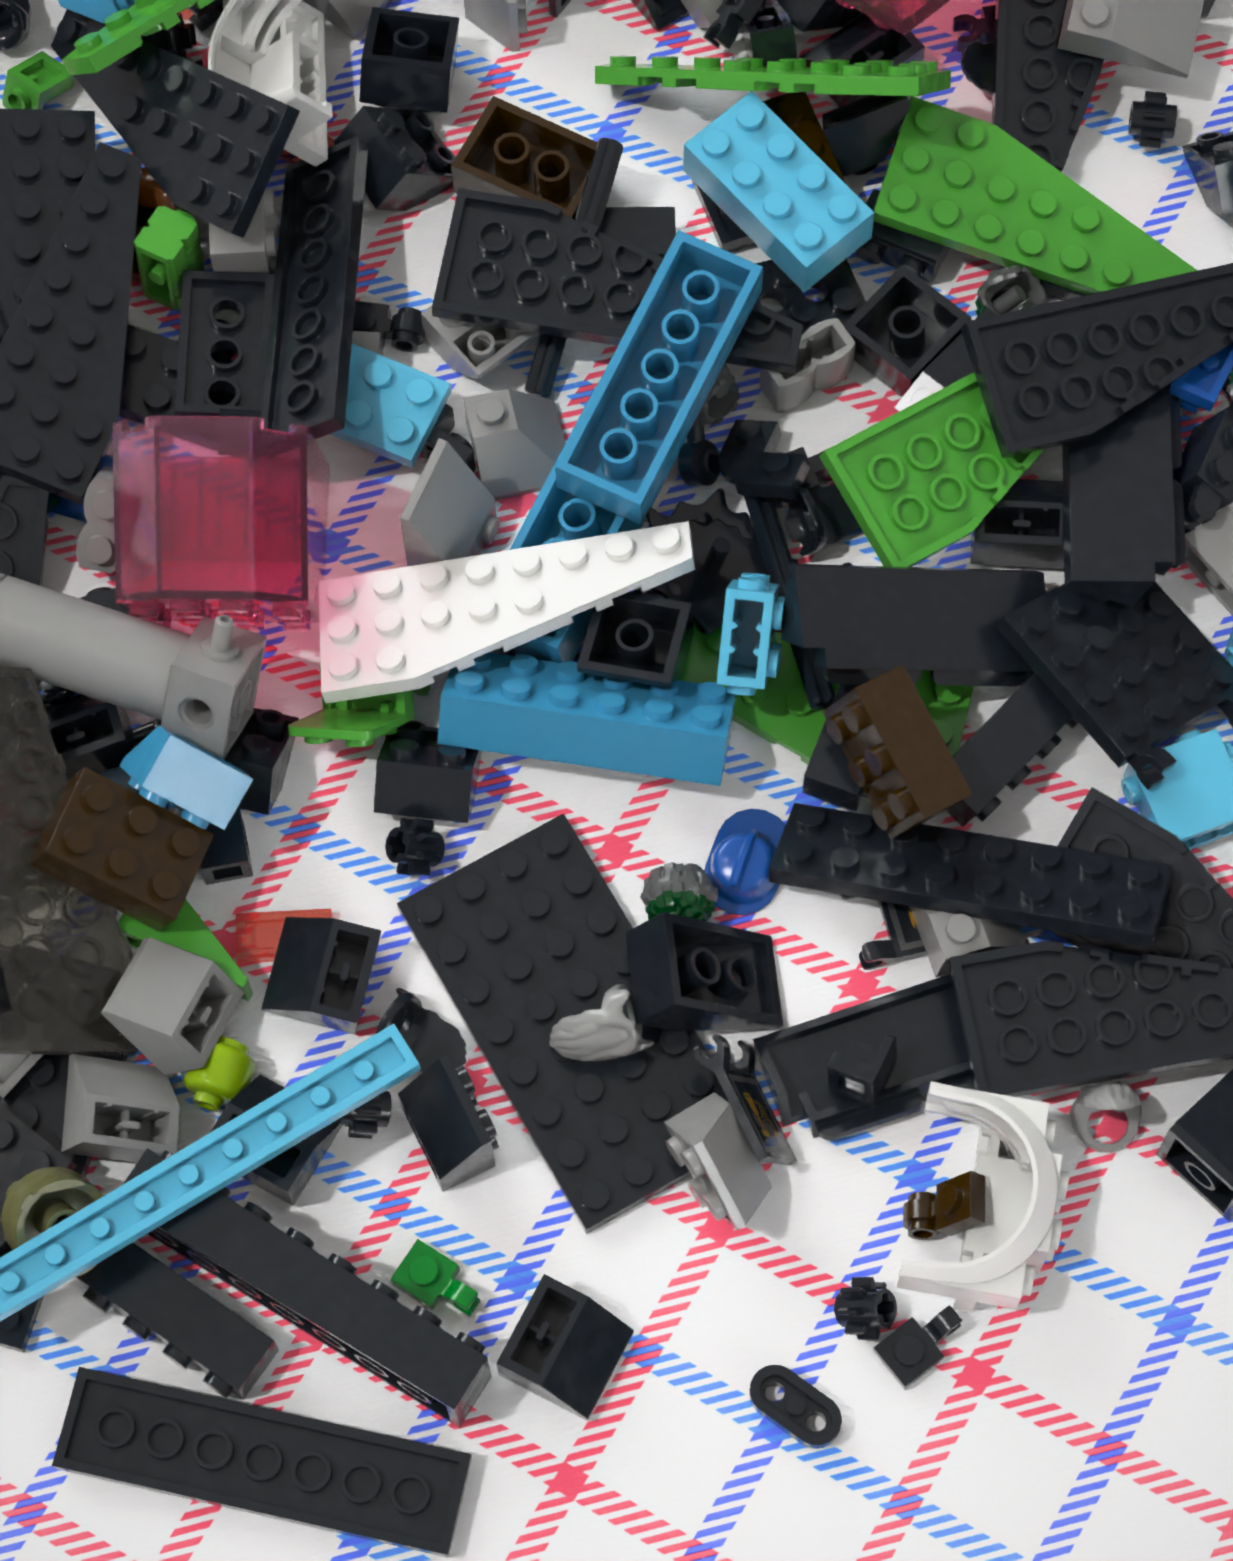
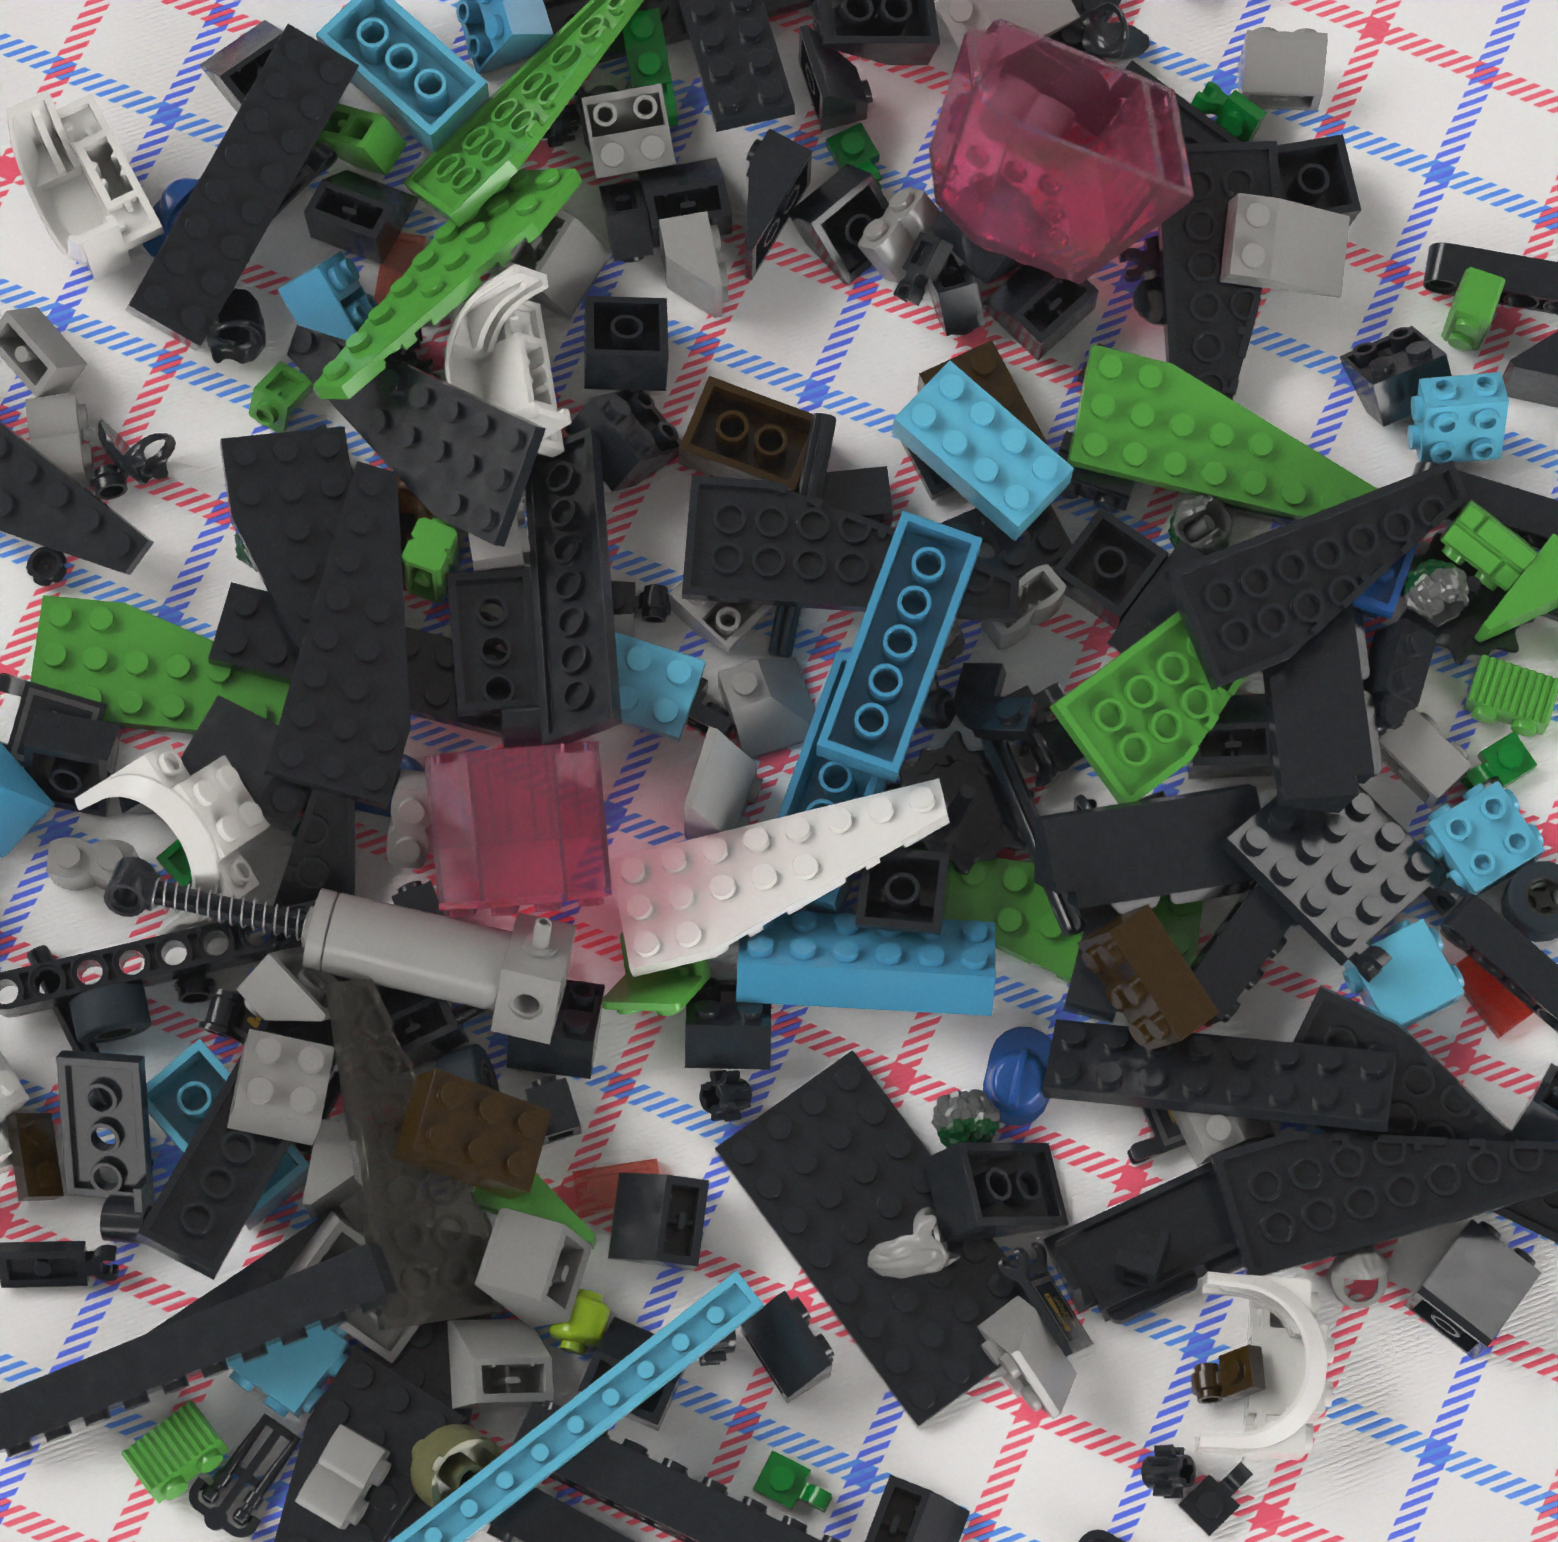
camera: 10 degrees left, 5 degrees up
slope [119,725,253,830] -> none
black piece [376,988,467,1072] -> none
bright green wing [595,55,951,96] -> none
medium azure brick [716,573,785,696] -> none
black slope [822,95,910,177] -> none
black gear [1128,91,1177,148] -> none

